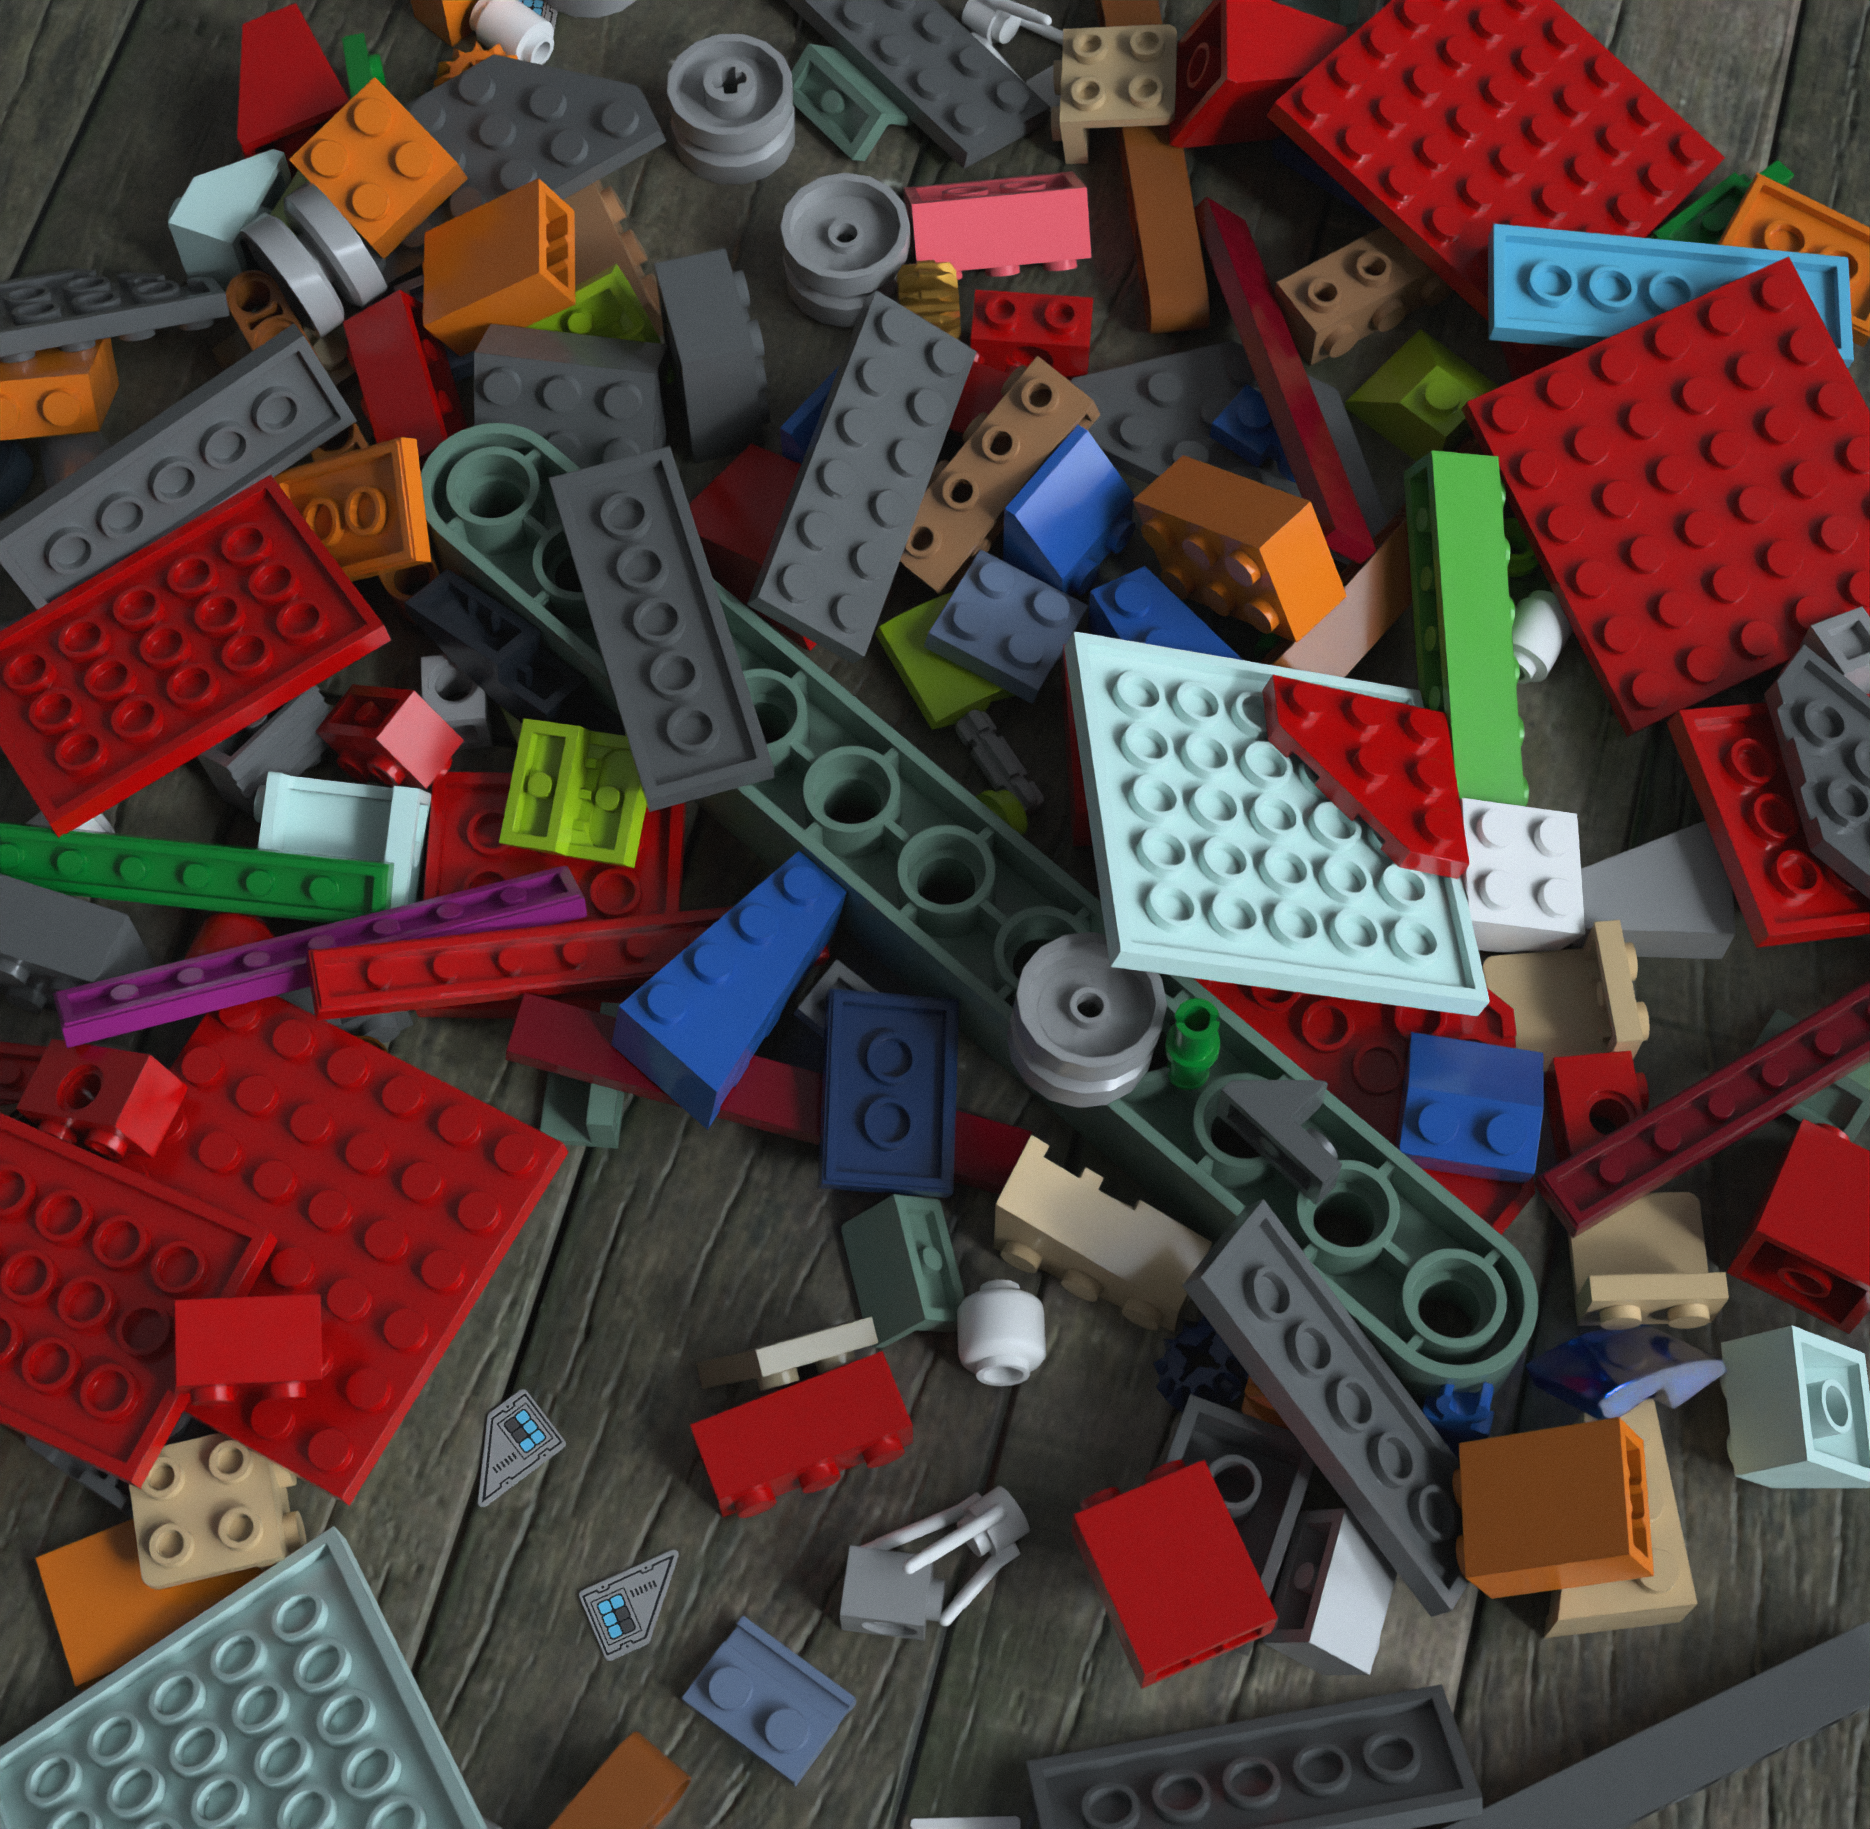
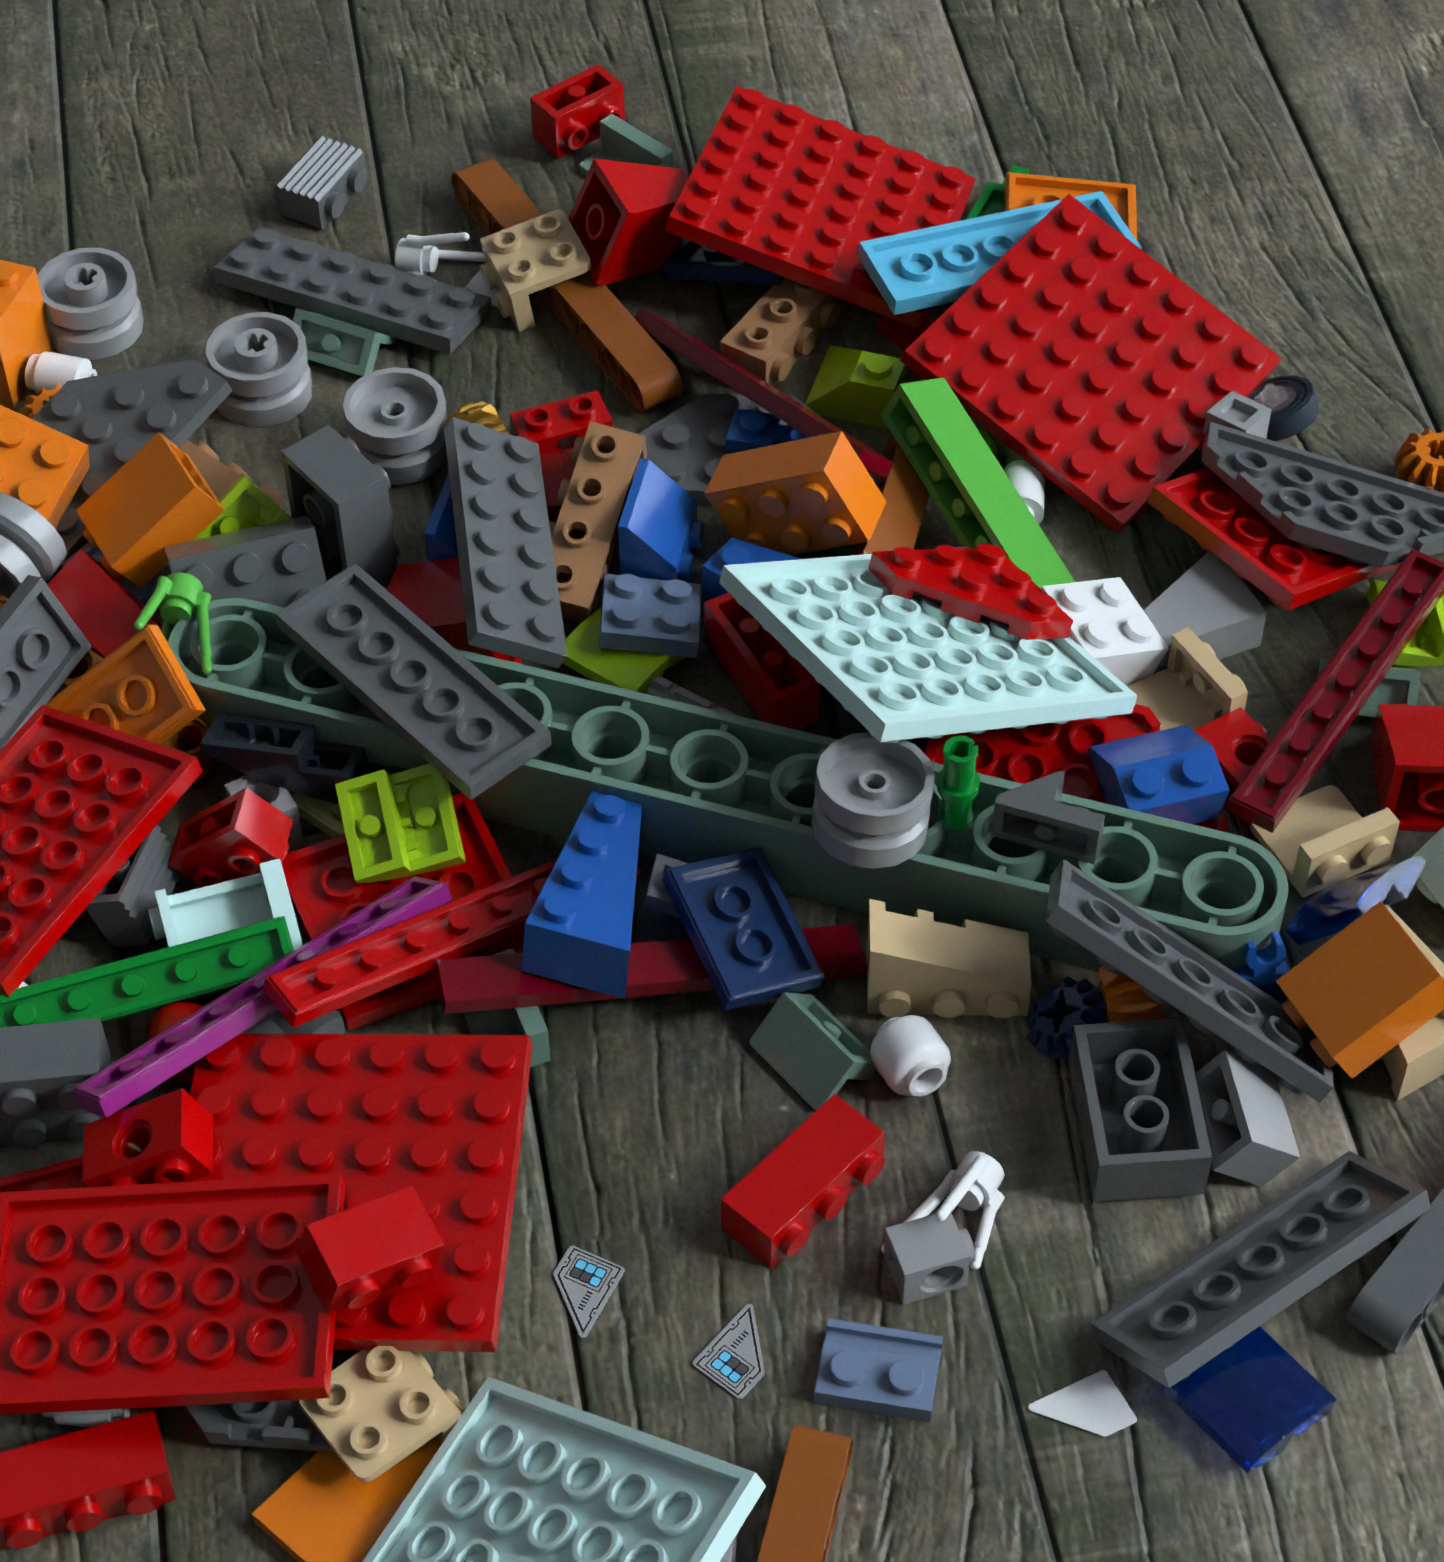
camera: 25 degrees left, 15 degrees down
dark tan wing [696,1317,879,1390] -> none
coral slope [903,171,1091,280] -> none
red brick [1071,1459,1278,1689] -> none
none -> bright green plant [134,572,212,675]

